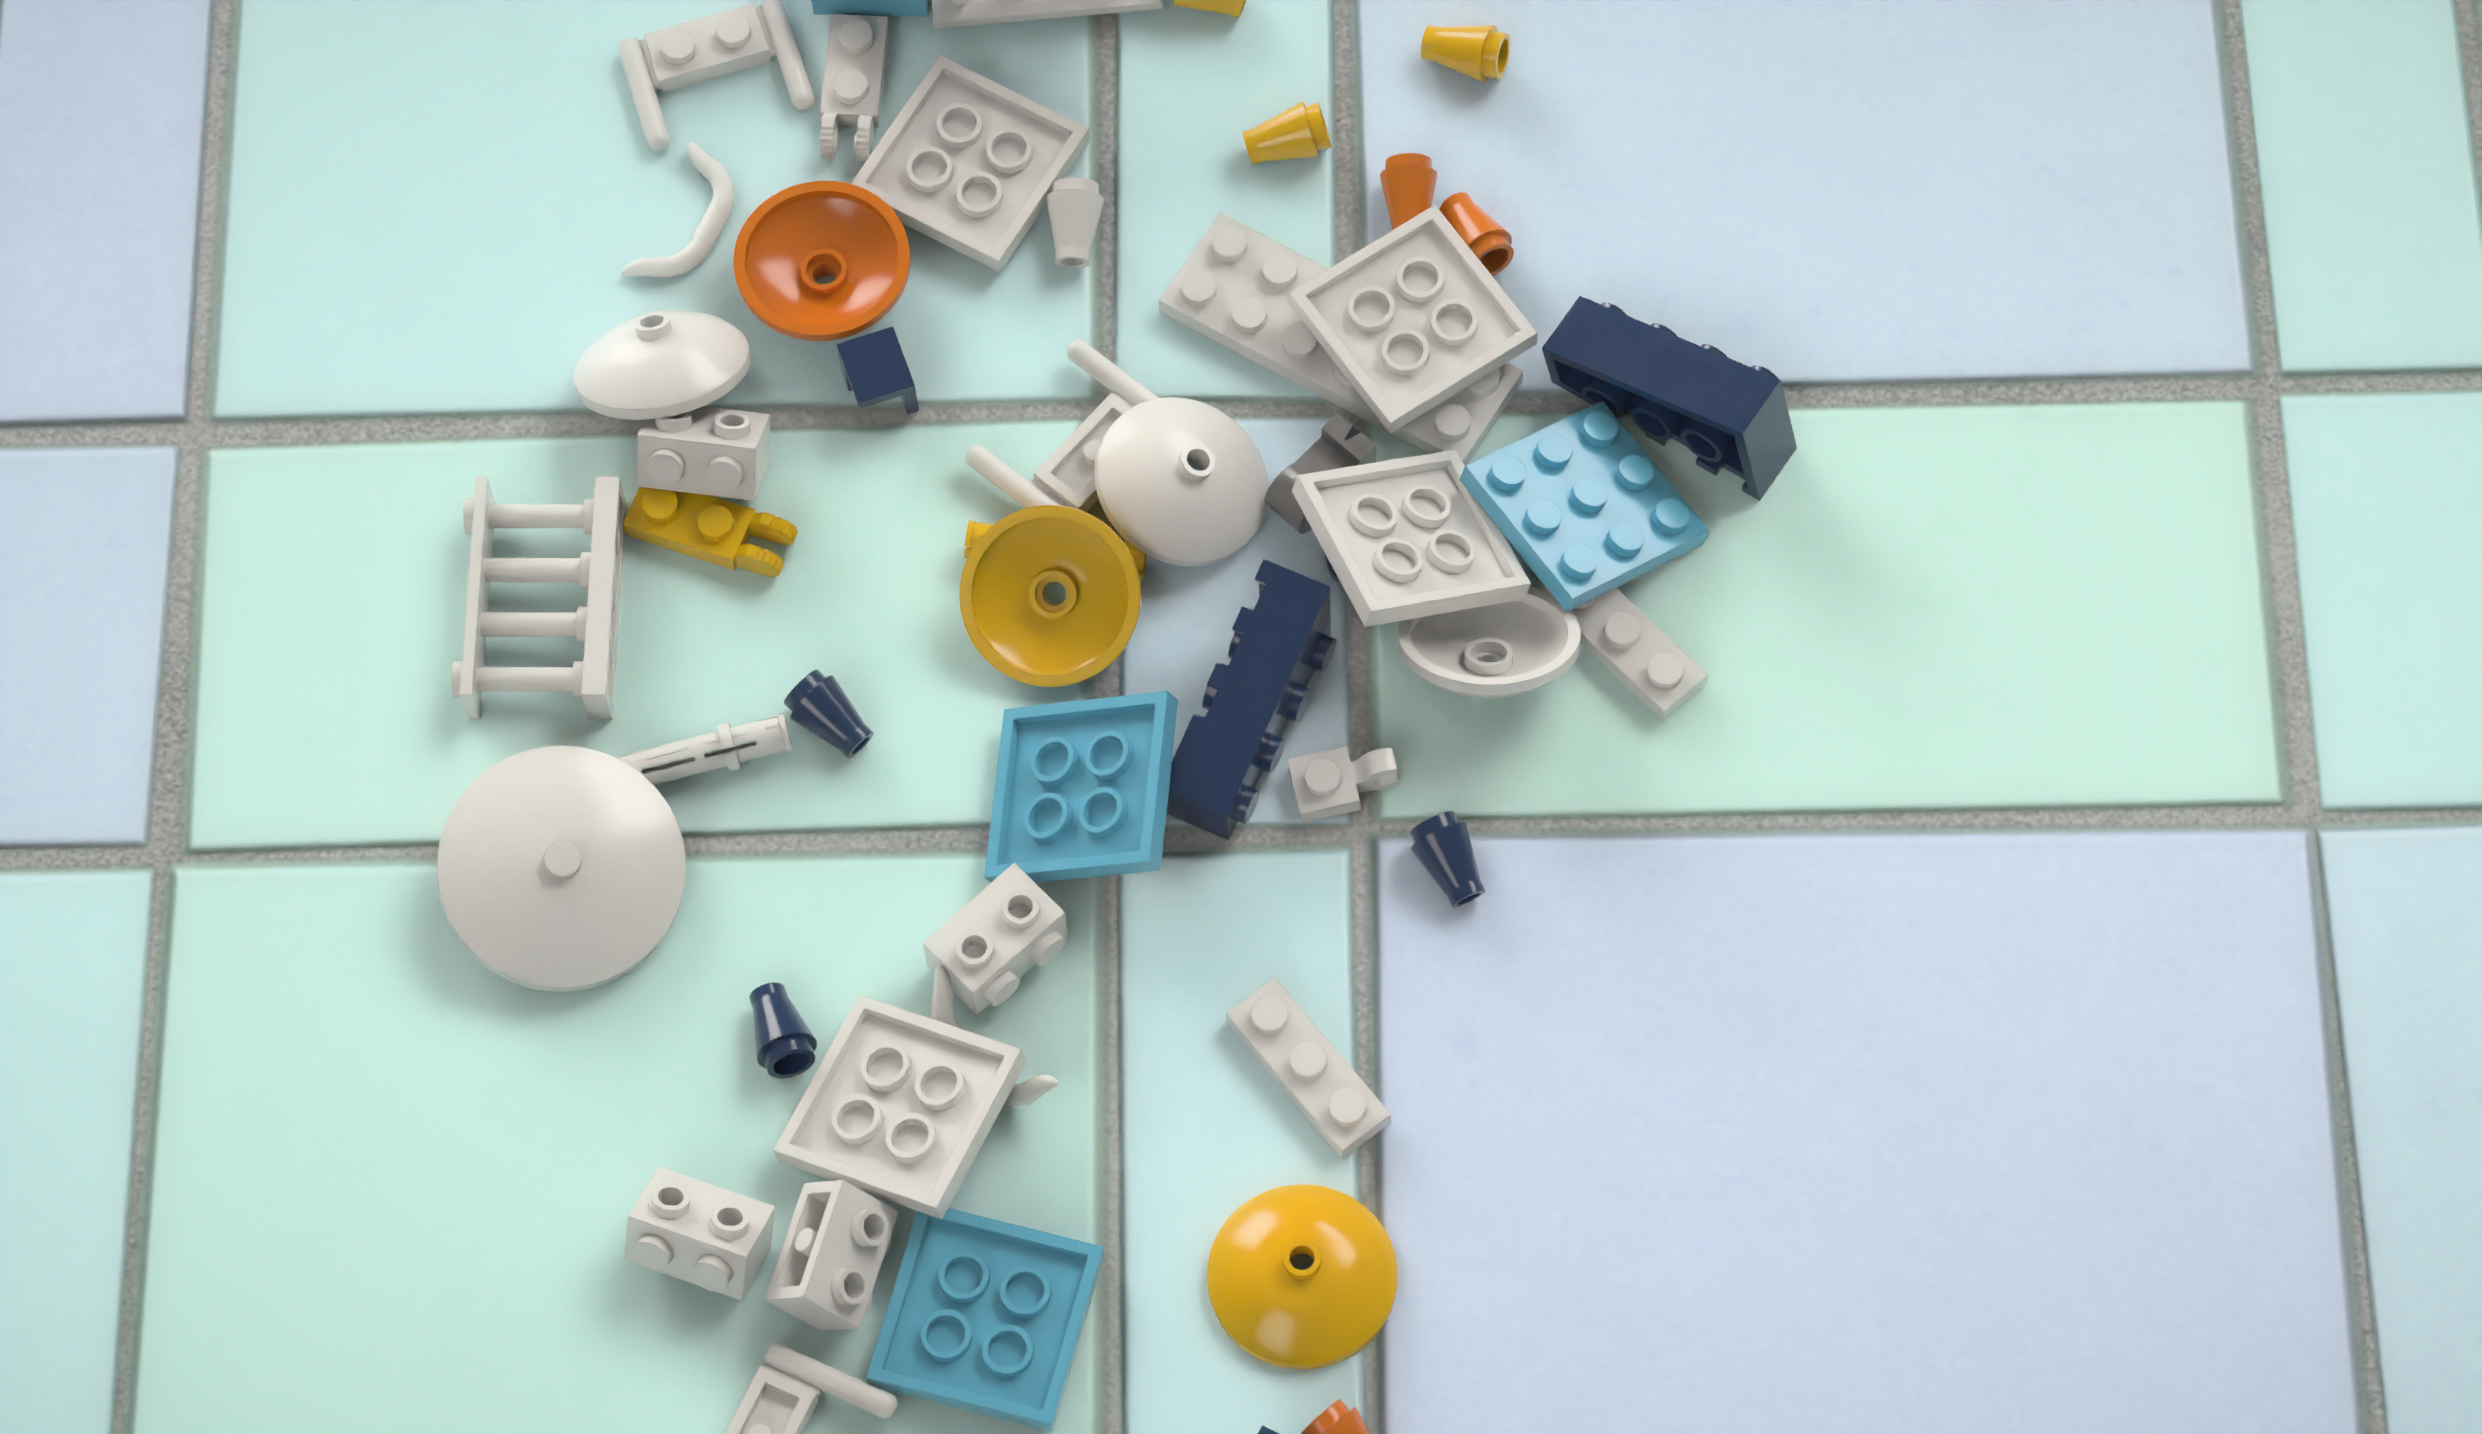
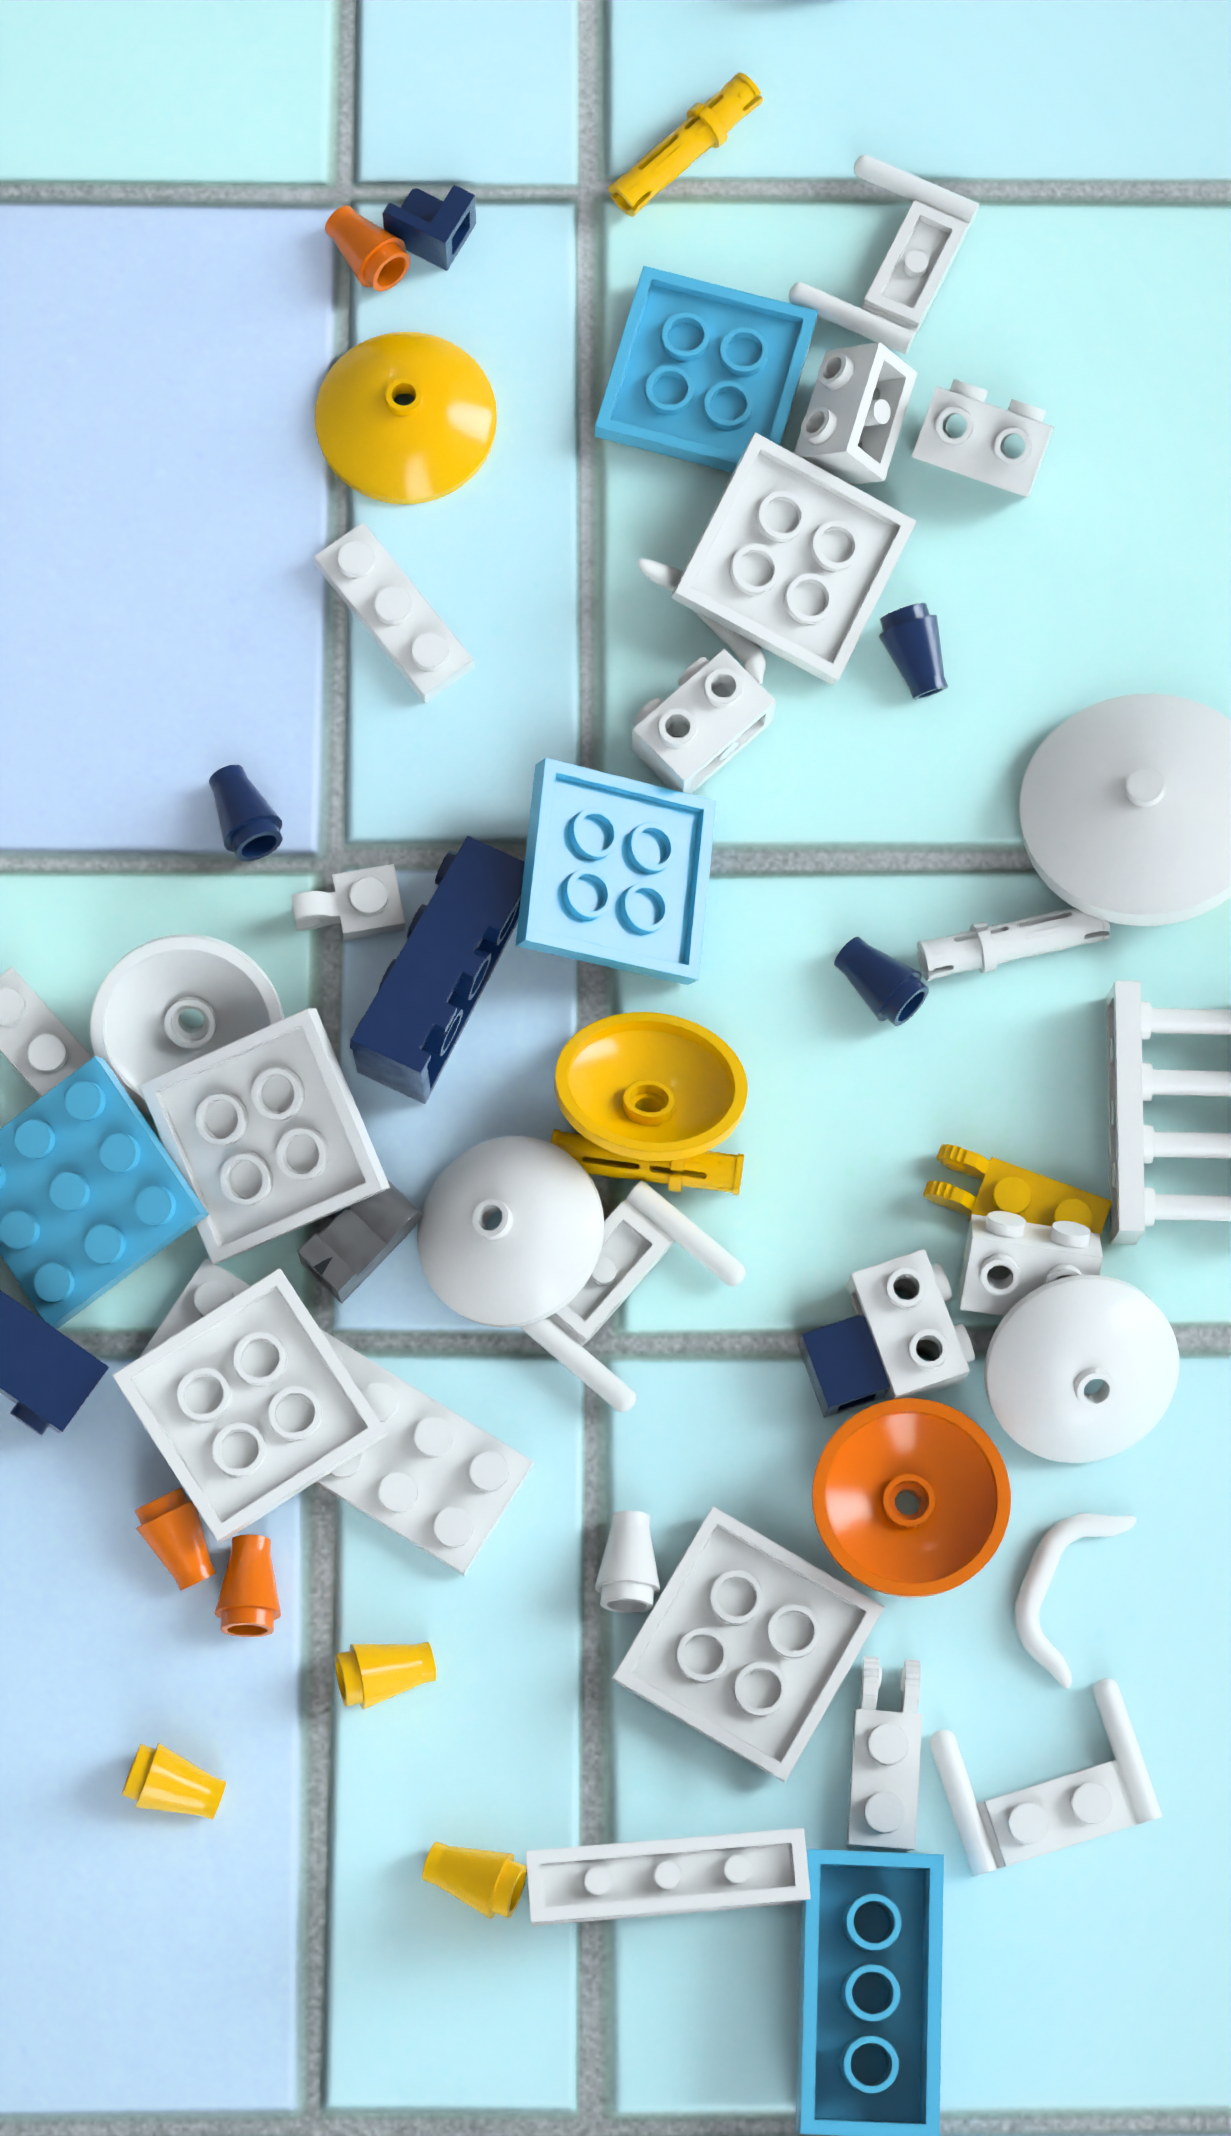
camera: 175 degrees right, 10 degrees up
none -> white brick [846,1249,975,1400]

